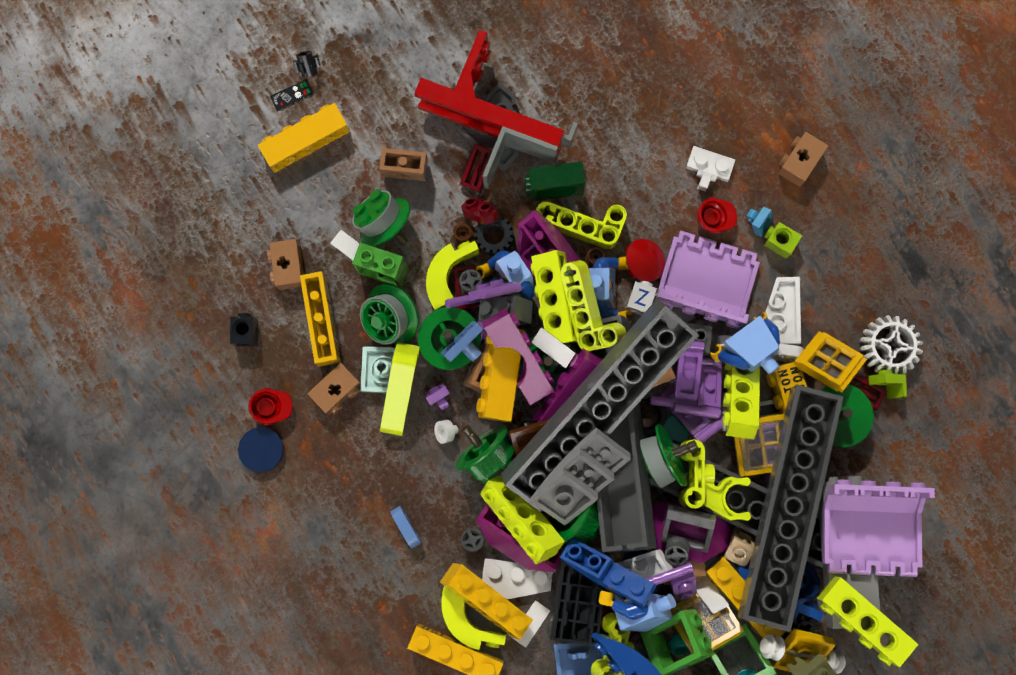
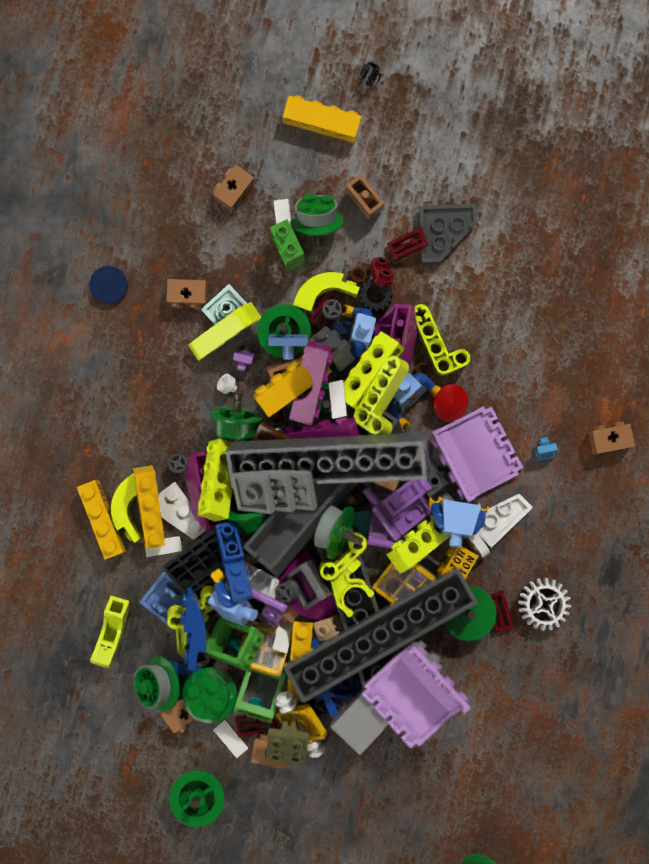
camera: 40 degrees right, 5 degrees up
black brick [230,313,258,347] -> none
red hat [248,387,292,426] -> none
black sticker [270,79,314,111] -> none
yellow brick [300,271,341,367] -> none
green piece [360,284,419,345] -> none
medium blue beam [390,506,422,549] -> none
red piece [414,30,578,189] -> none
medium lavender plate [445,279,522,308] -> none
dark green window [525,161,585,202] -> none
white brick [626,281,657,316] -> none
white hinge [686,146,735,192] -> none
red hat [696,197,737,234] -> none
lime brick [763,222,802,259] -> none
yellow piece [794,331,867,393] -> none
neon yellow brick [816,576,919,667] -> none
lime bracket [869,370,907,399] -> none

